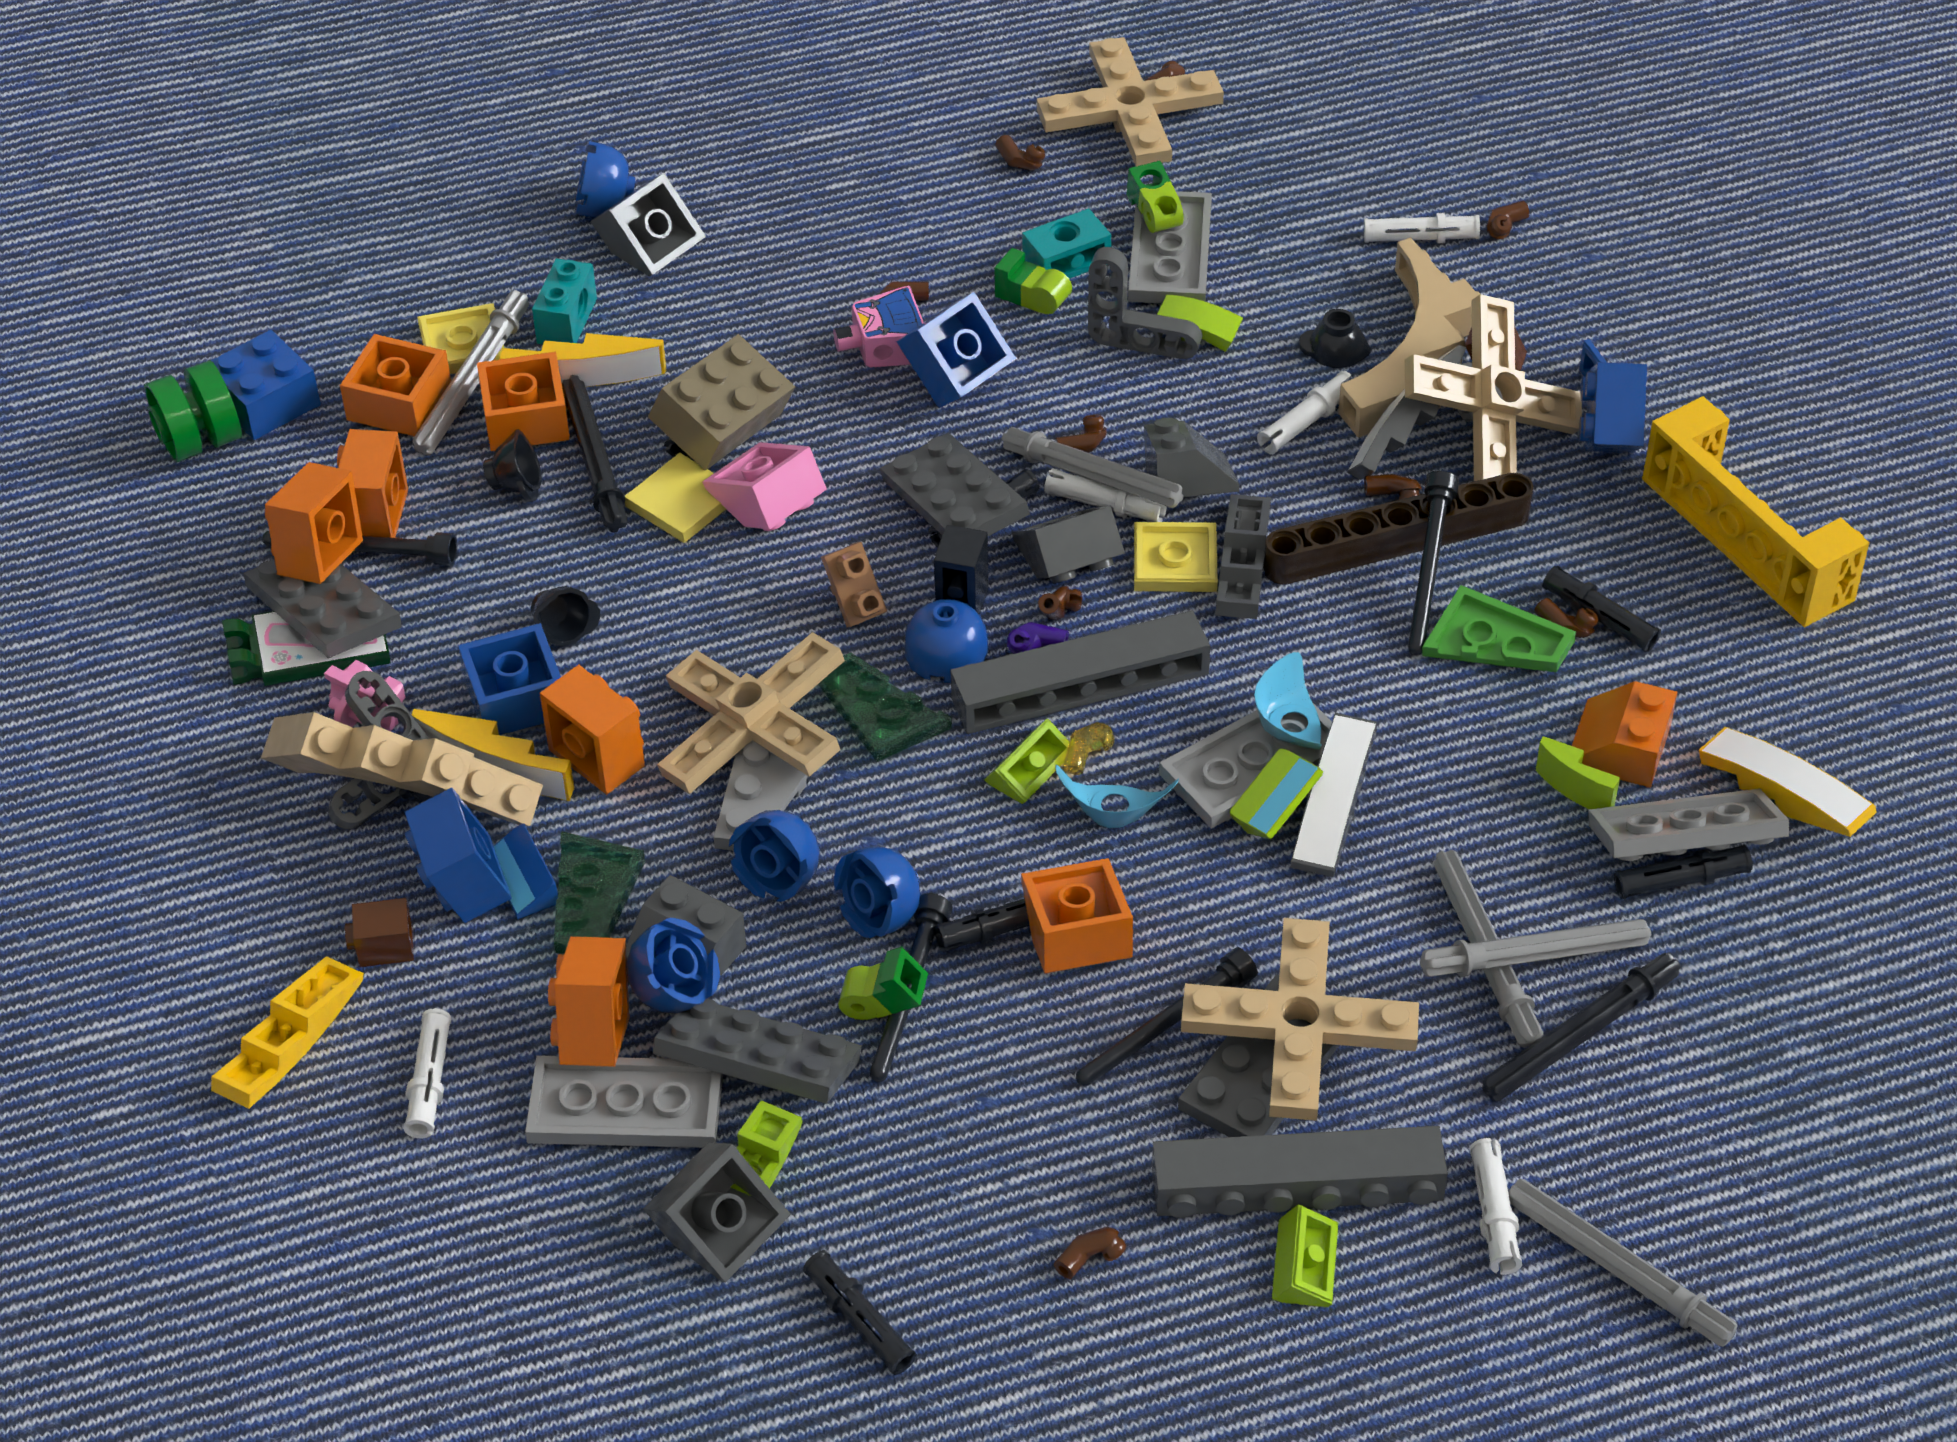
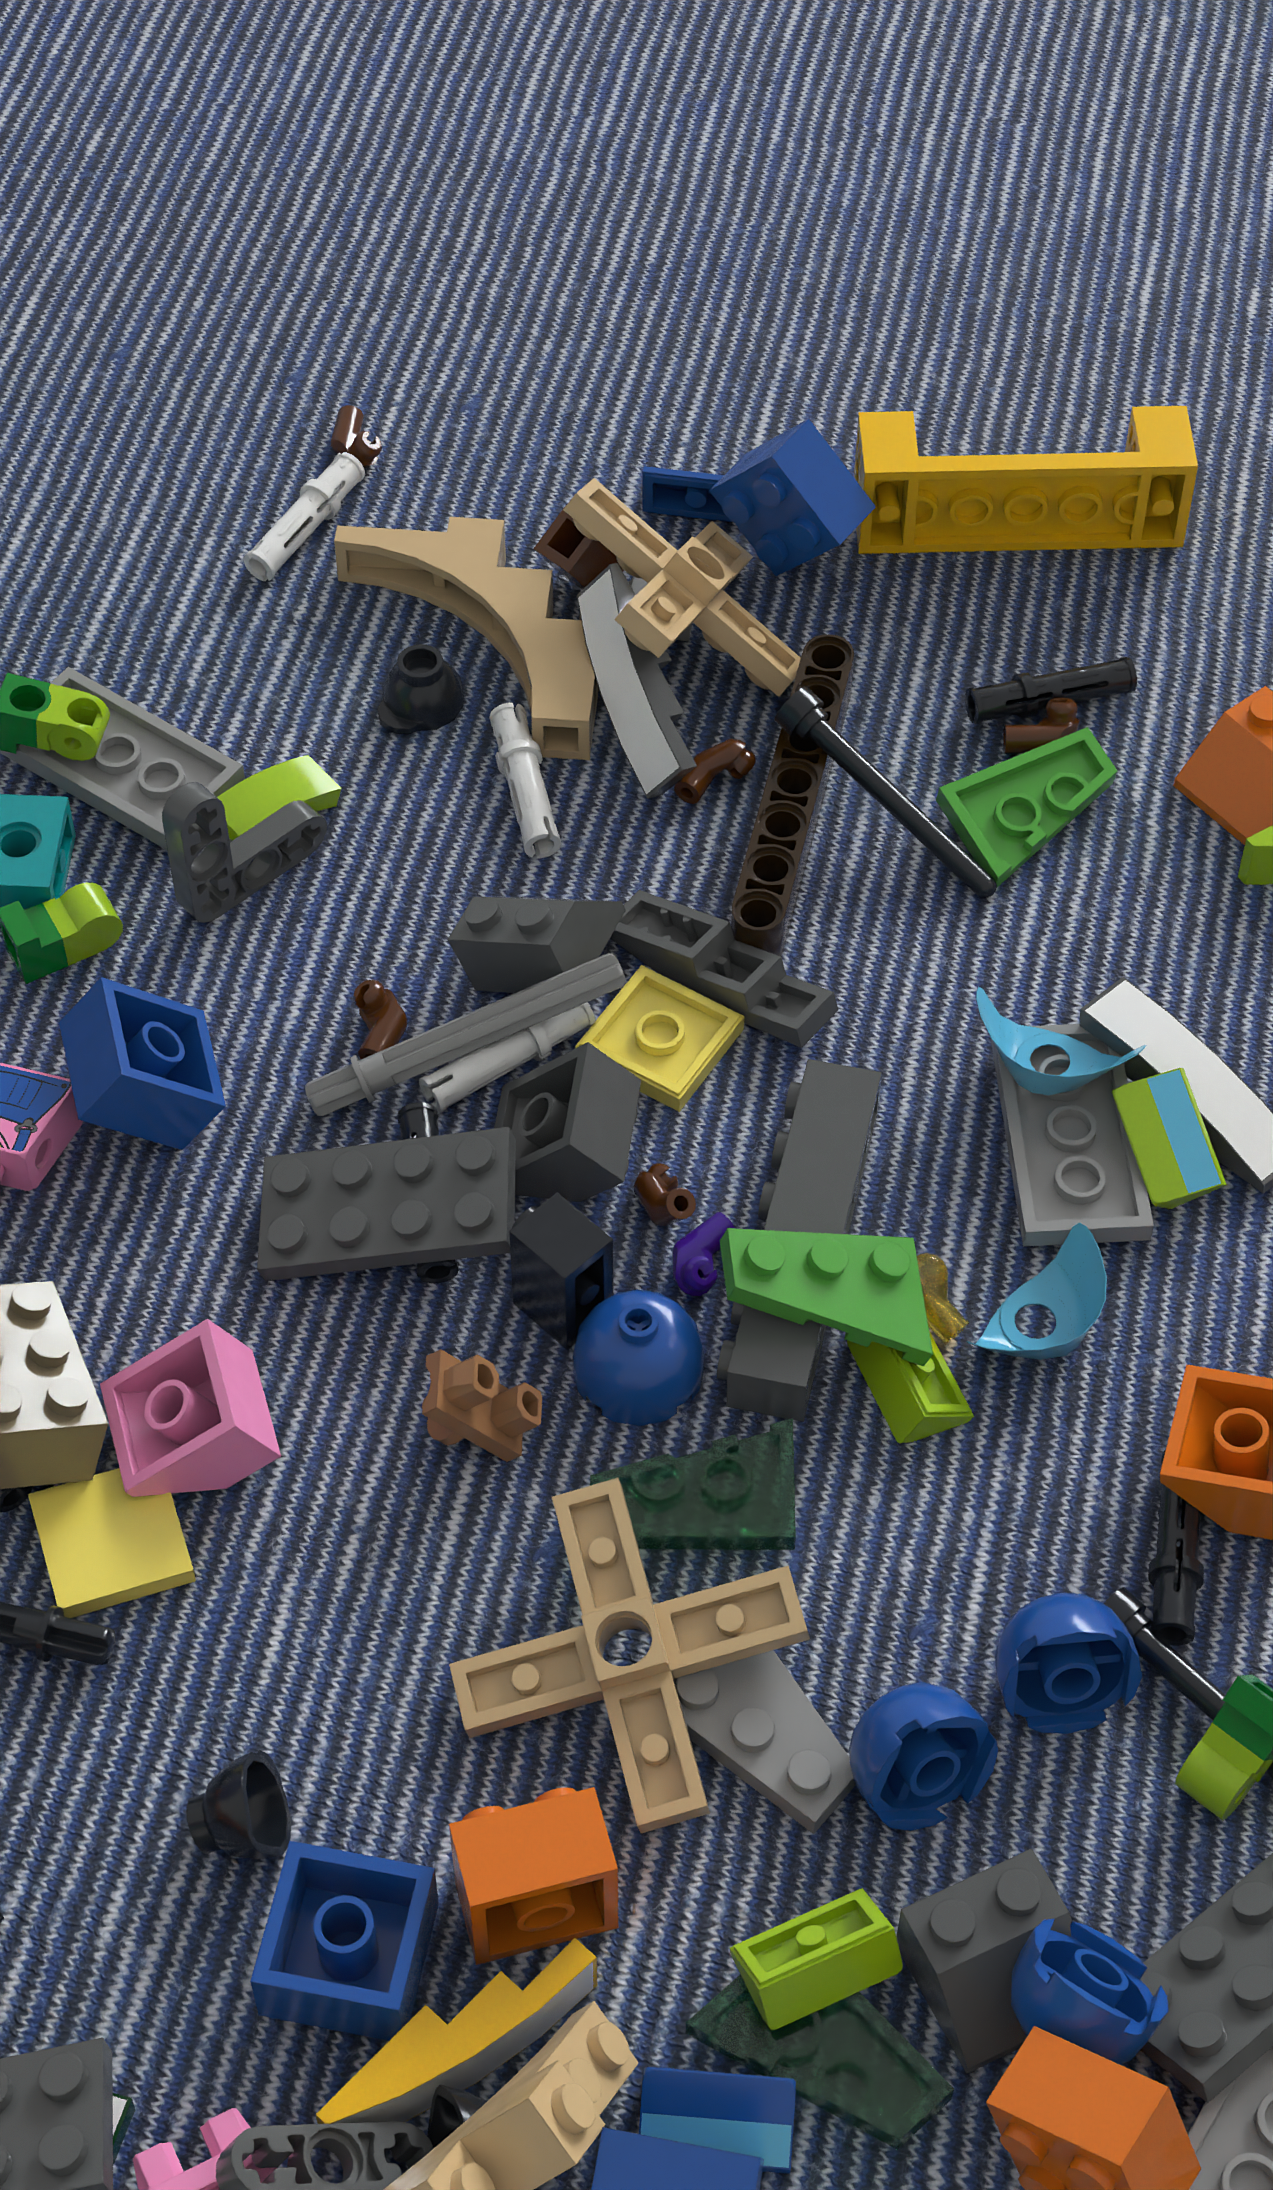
camera: 60 degrees left, 5 degrees up
none -> bright green wing [720,1228,933,1366]
none -> lime slope [729,1888,903,2030]

